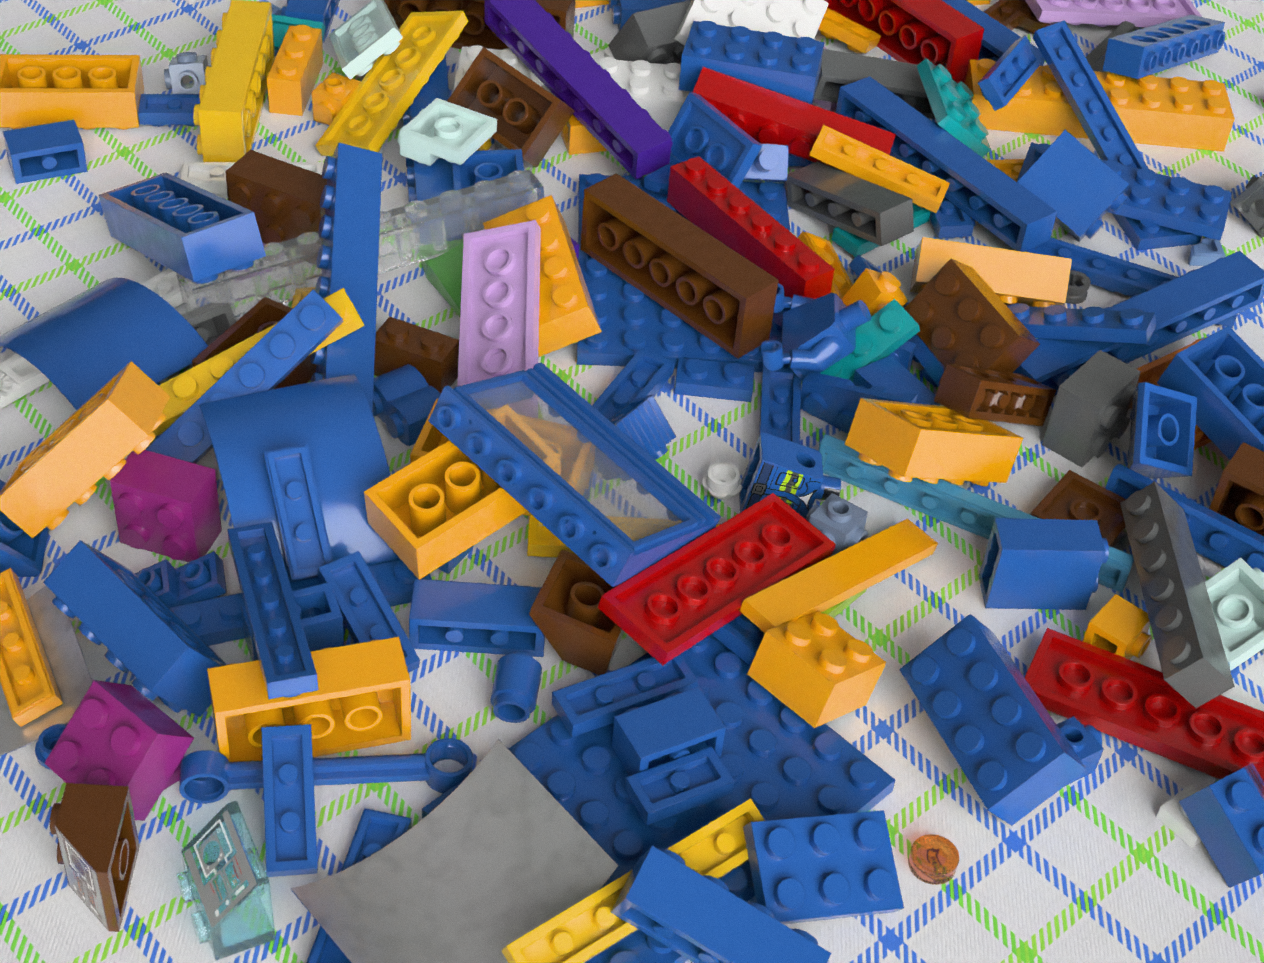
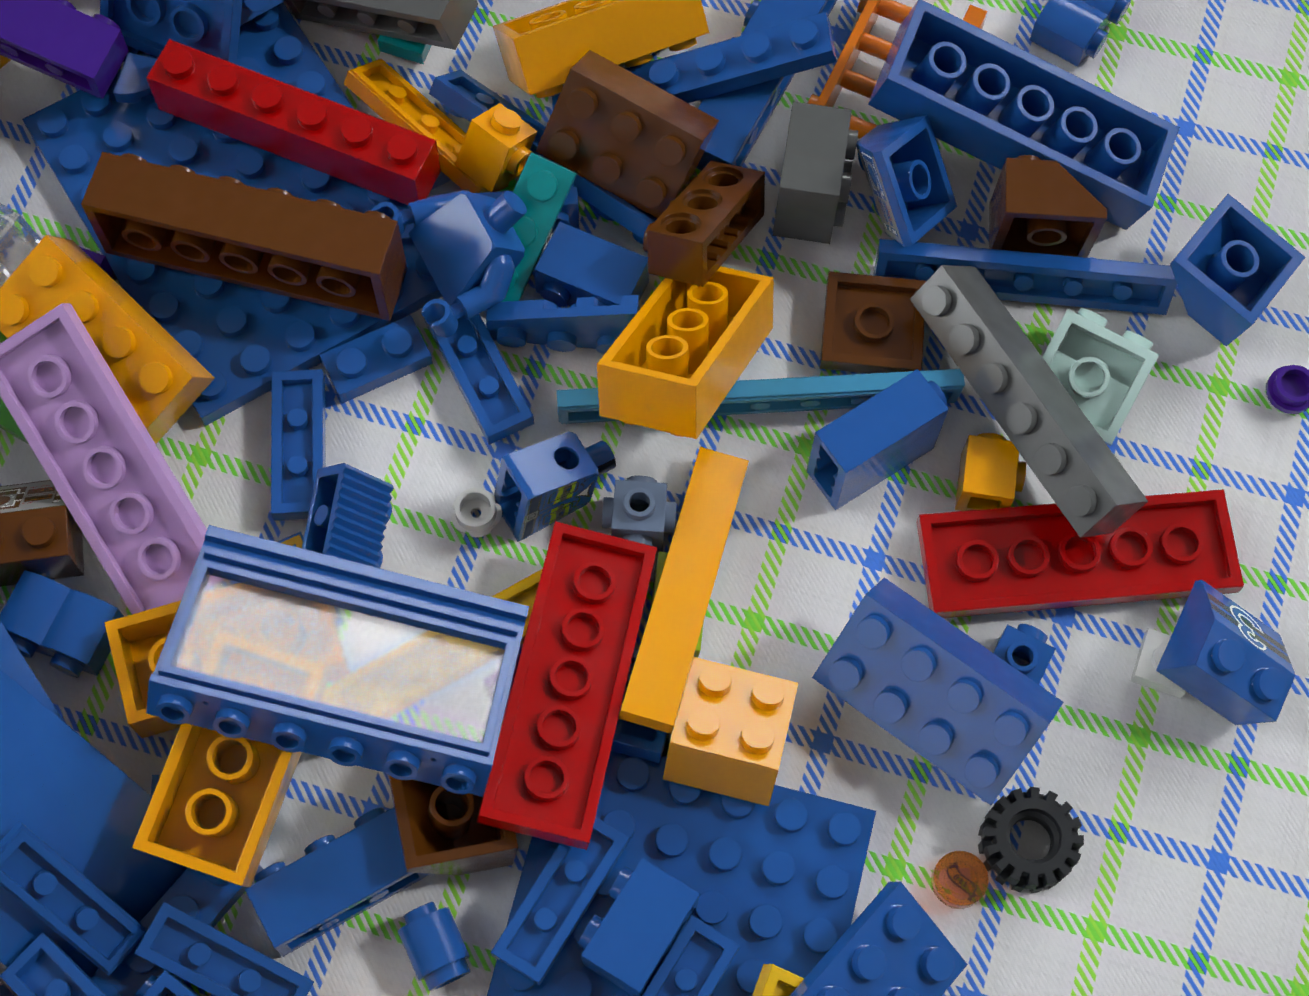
camera: 30 degrees left, 25 degrees up
none -> black tyre [978,787,1084,893]

